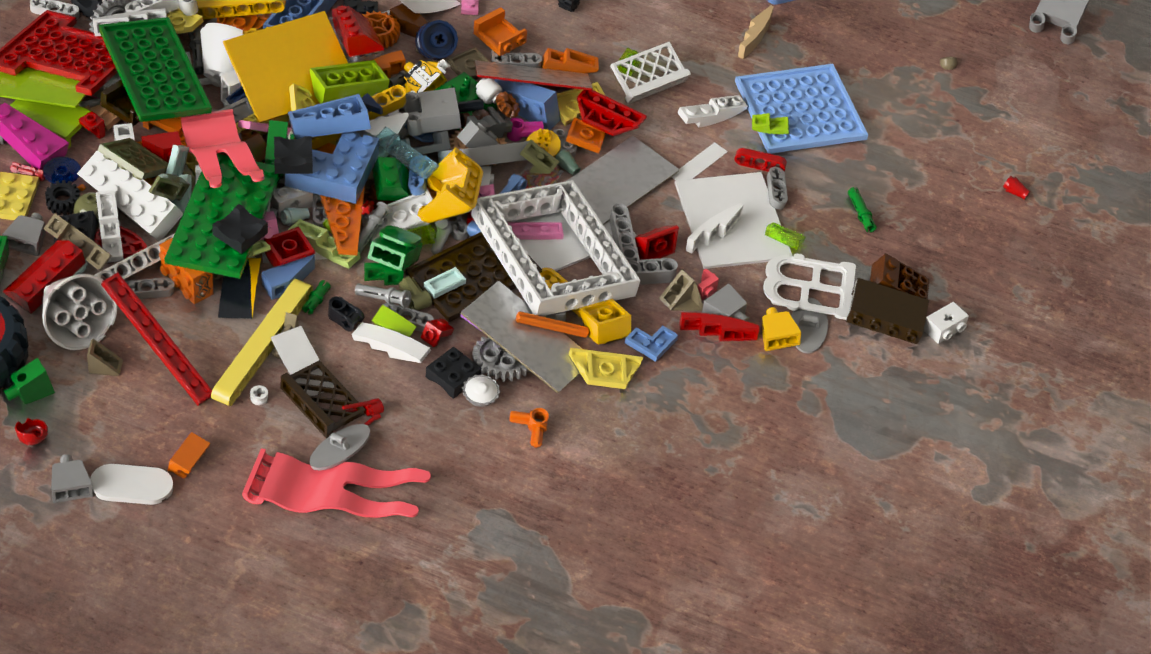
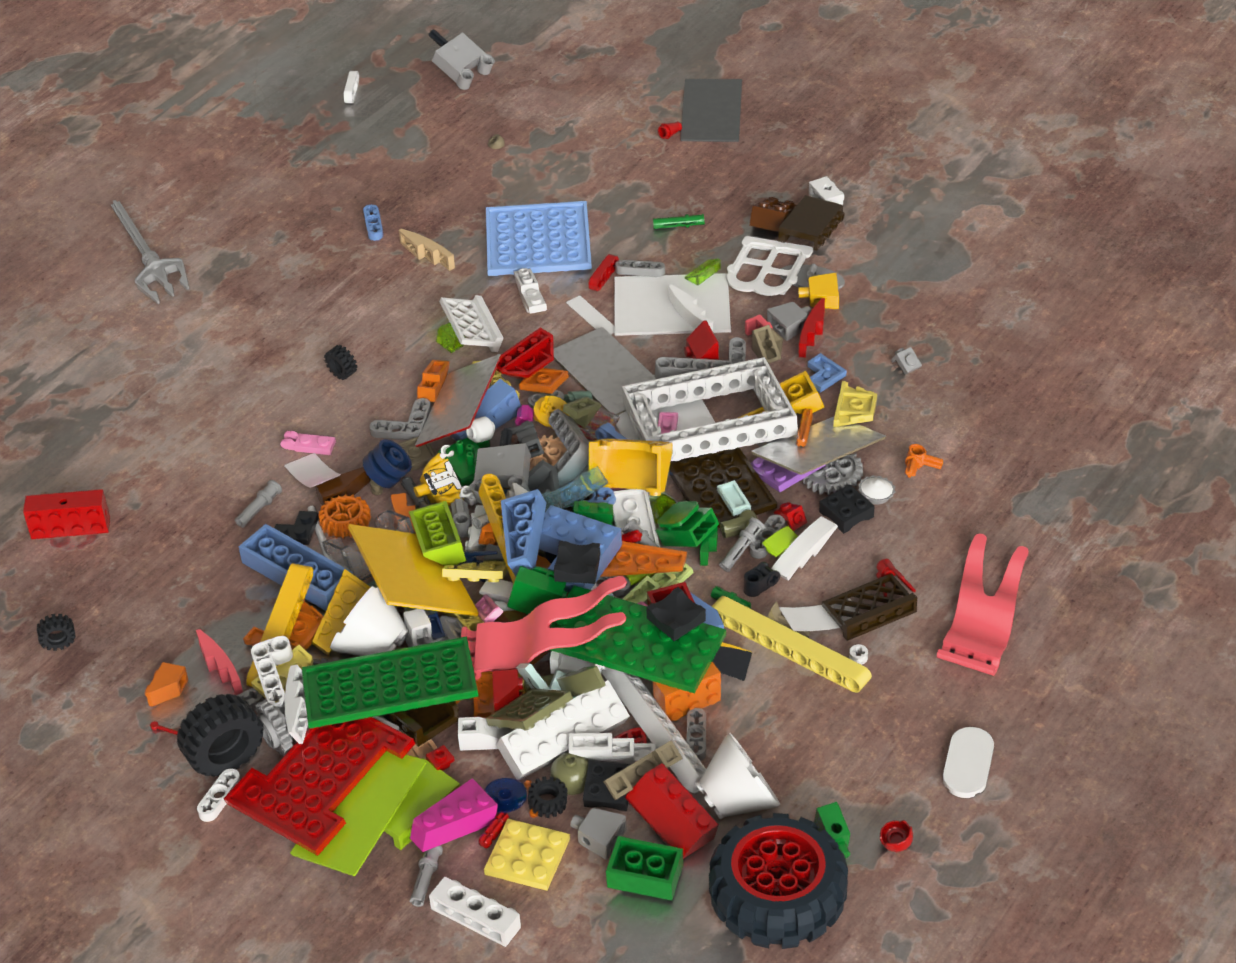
camera: 70 degrees left, 5 degrees down
light grey torso [51,454,93,503] -> none
dark tan slope [87,339,123,376] -> none
red tile [101,272,212,406] -> none
orange hinge [167,432,210,478] -> none
light grey shield [310,424,371,470] -> none
red slope [332,6,384,57] -> none
dark blue piece [361,93,383,115] -> none
light grey slope [457,120,499,148] -> none
orange panel [473,7,527,56] -> none
dark orange gear [496,91,520,118] -> none
lime slope [752,113,789,134] -> none
none -> dark grey piece [681,79,742,142]
none -> light grey bracket [891,347,922,375]

